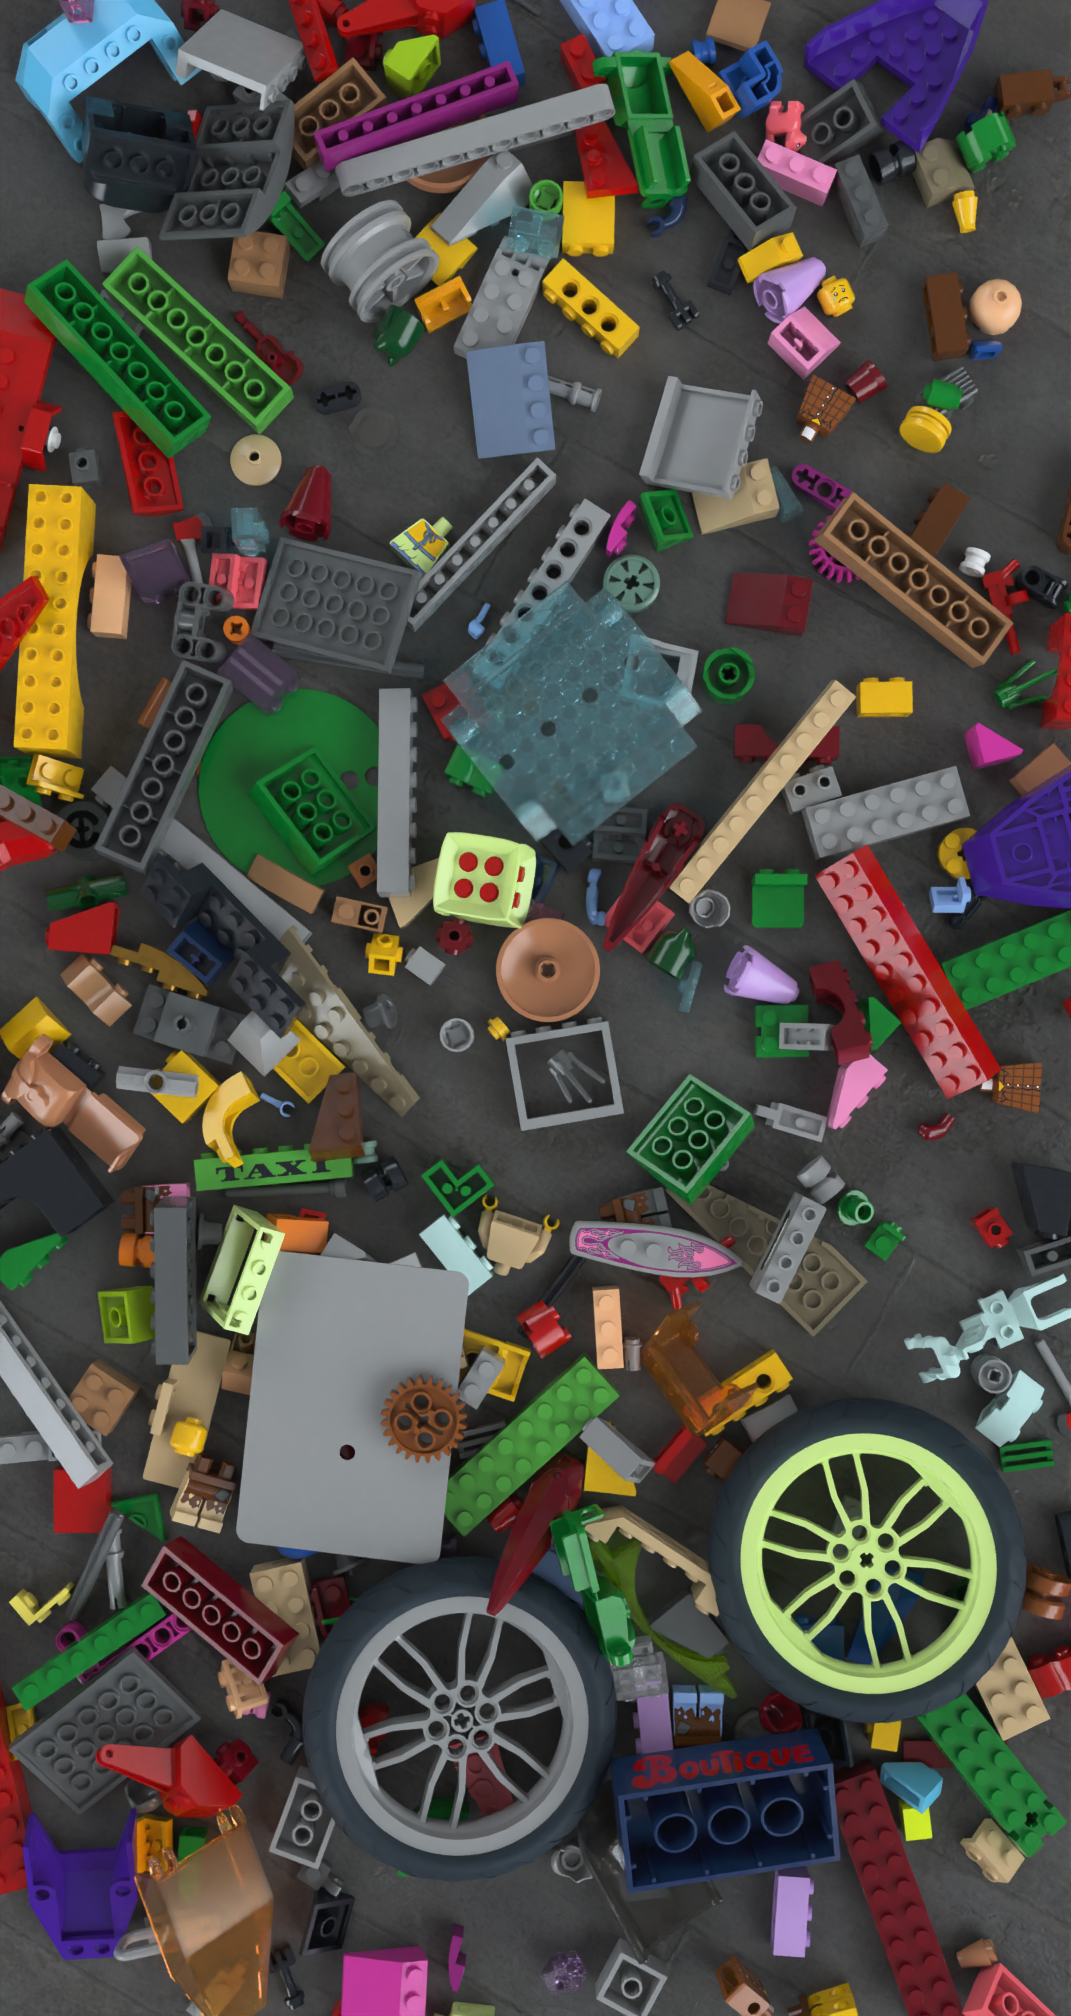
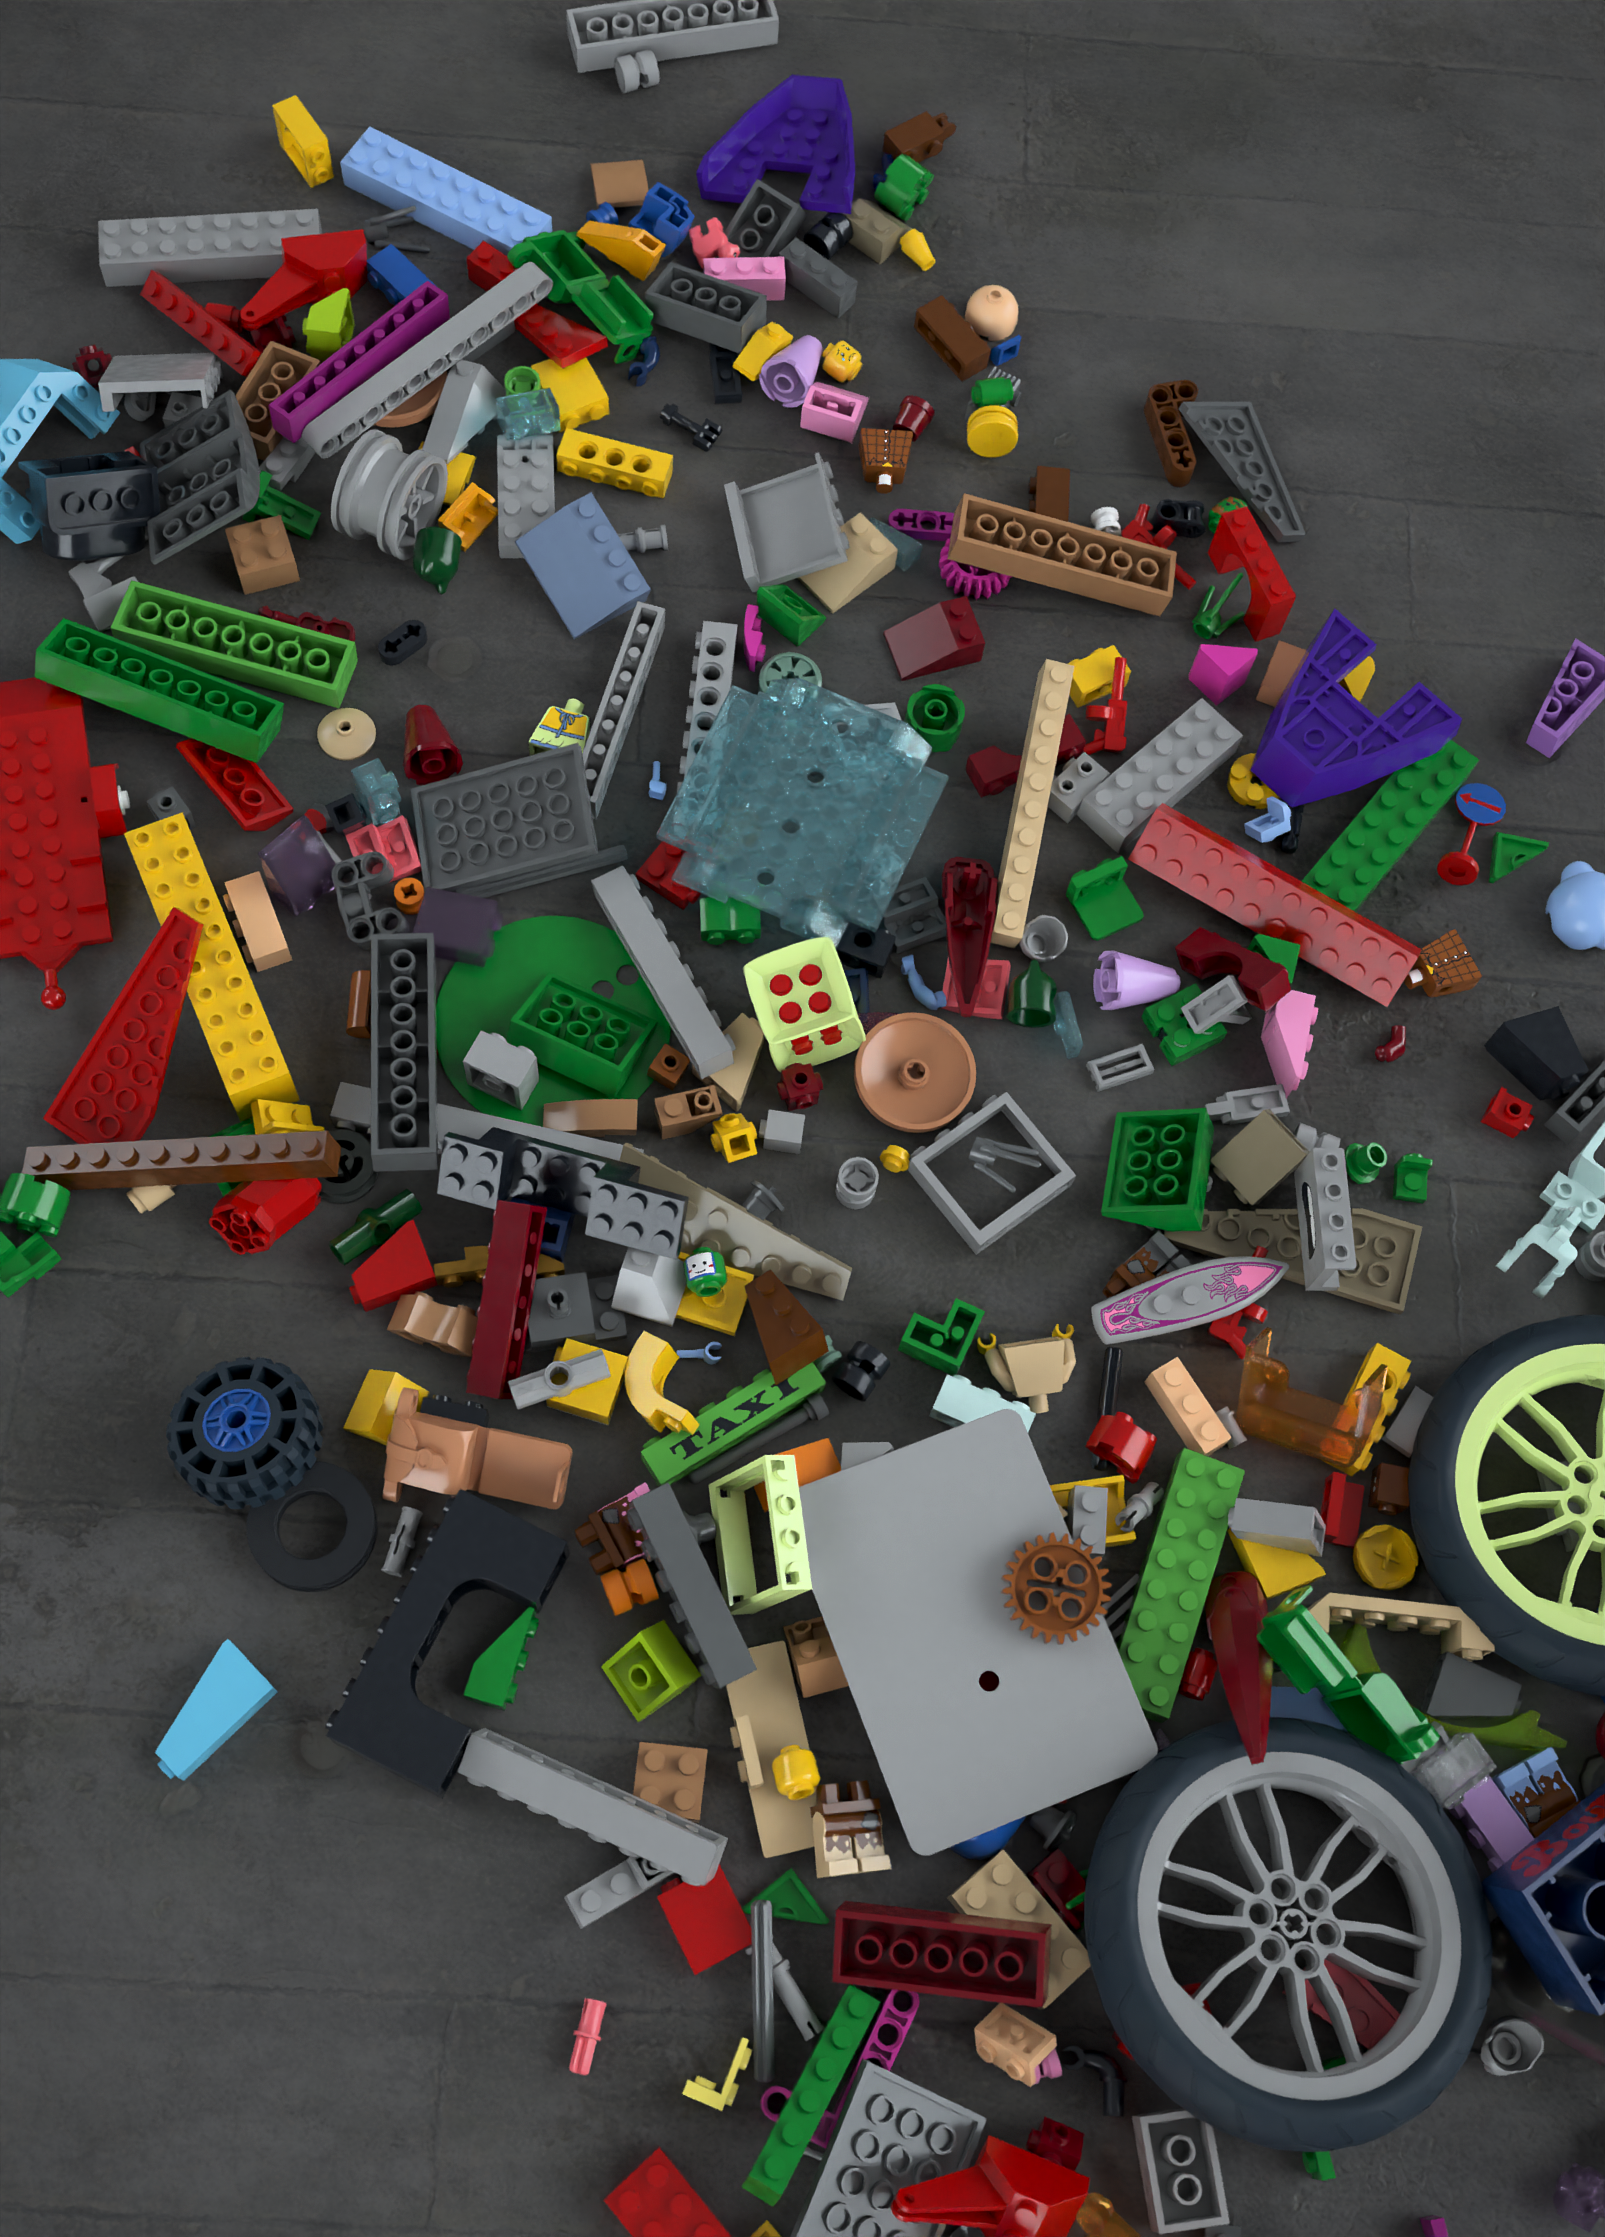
camera: 40 degrees left, 20 degrees down
none -> light grey brick [463,1030,539,1110]
none -> dark red brick [466,1200,547,1399]
none -> green head [683,1247,727,1297]
none -> red piece [1082,657,1127,755]
none -> light grey tile [1086,1043,1154,1092]
none -> light grey pin [1115,1482,1164,1532]
none -> dark tan brick [1210,1109,1309,1205]
none -> yellow tile [1353,1524,1419,1591]

